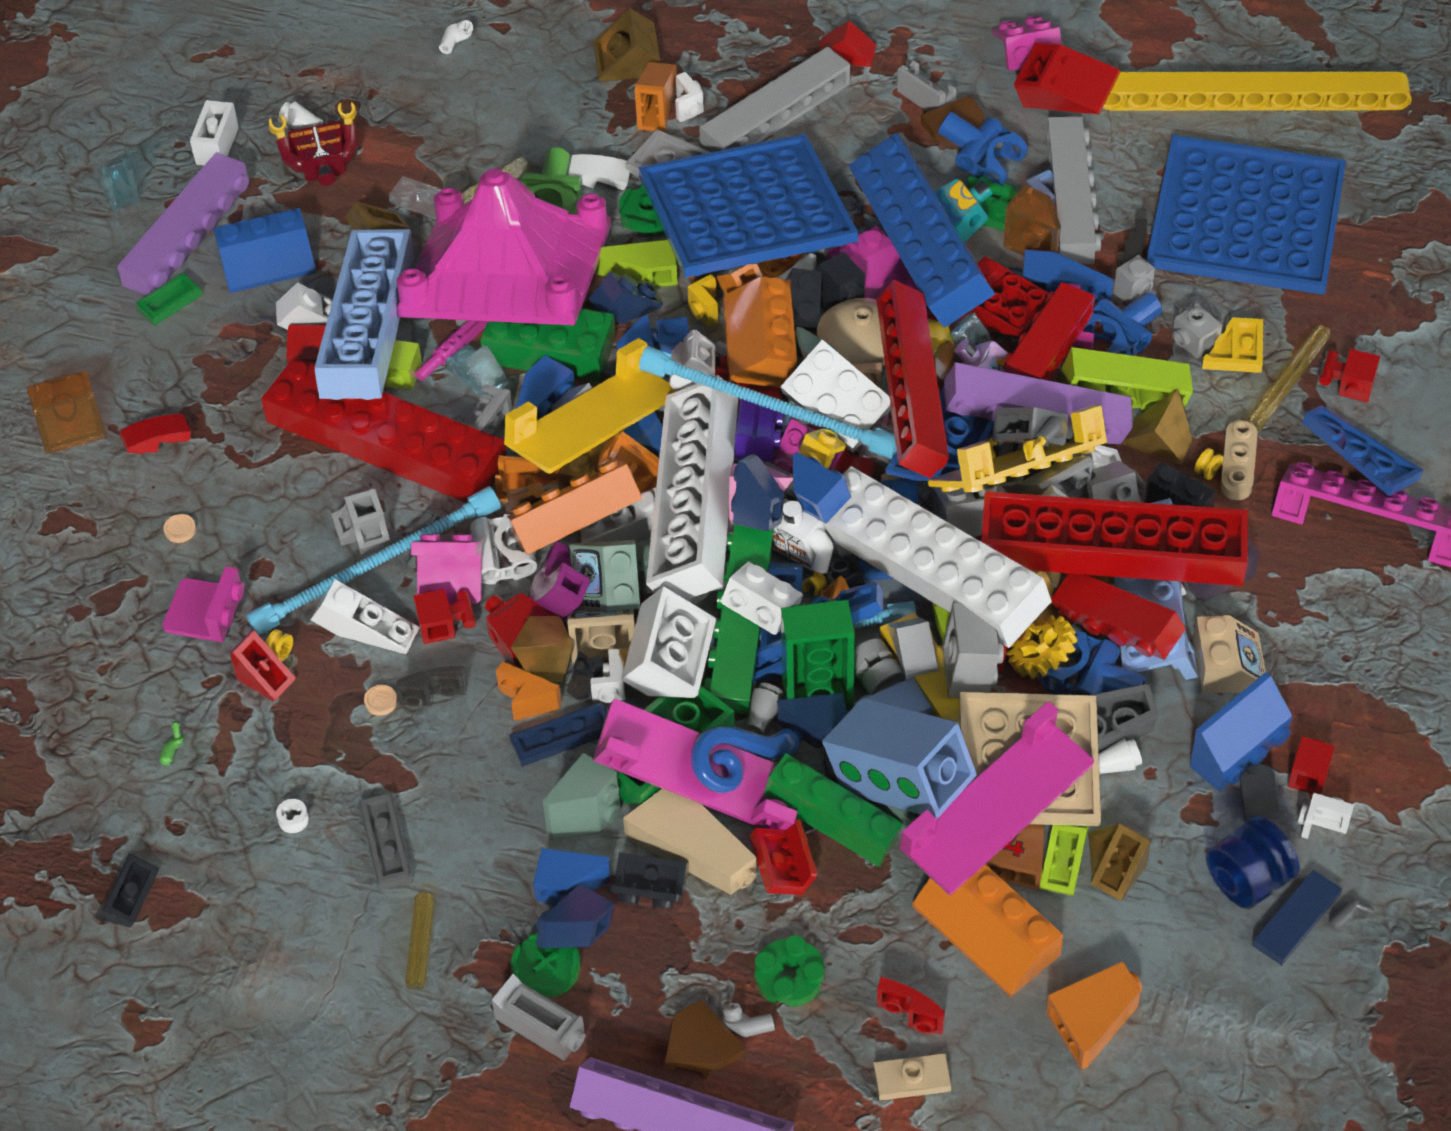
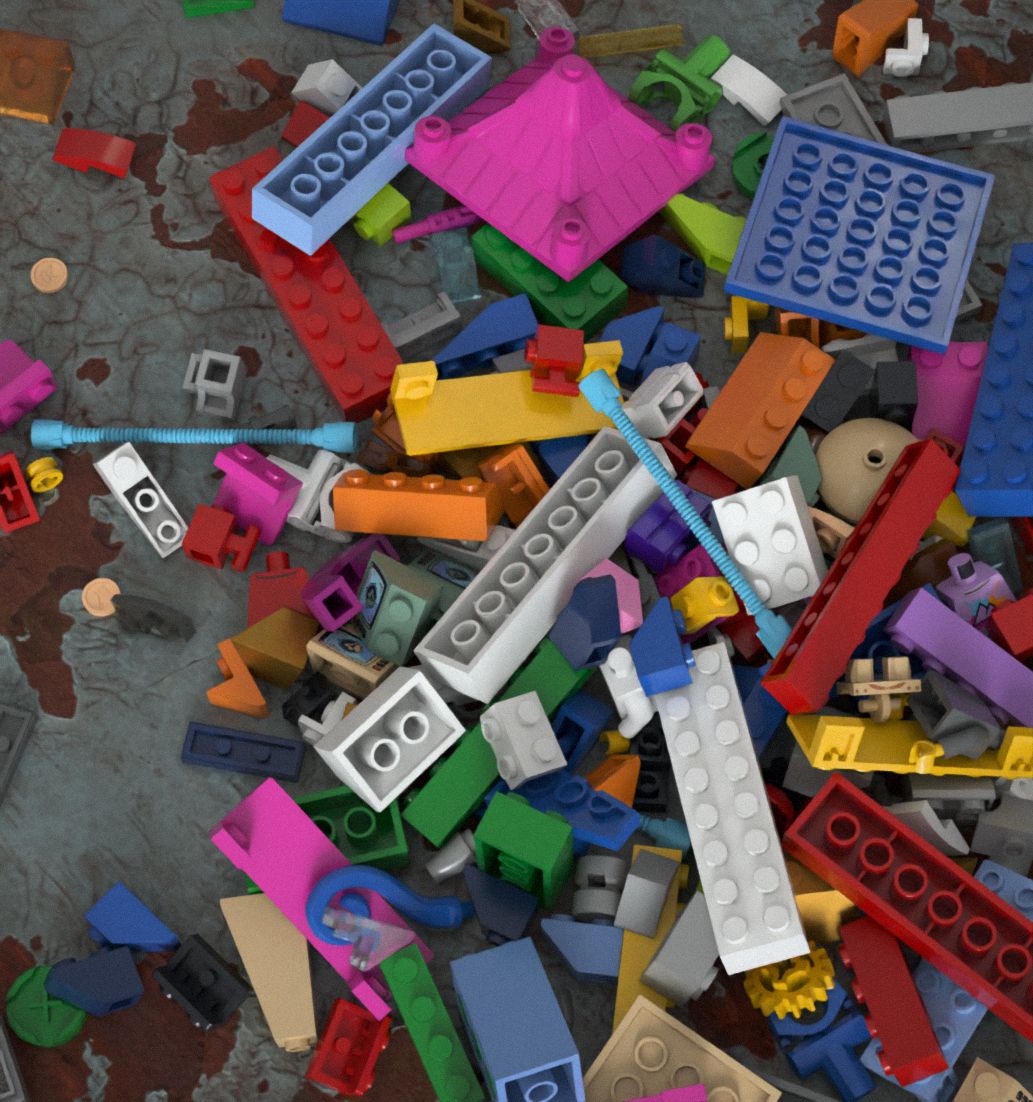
camera: 35 degrees right, 15 degrees up
sand green slope [543,753,621,841] -> none
none -> clear slope [321,906,415,971]
none -> red brick [524,325,584,397]
none -> tan hips [836,657,921,723]

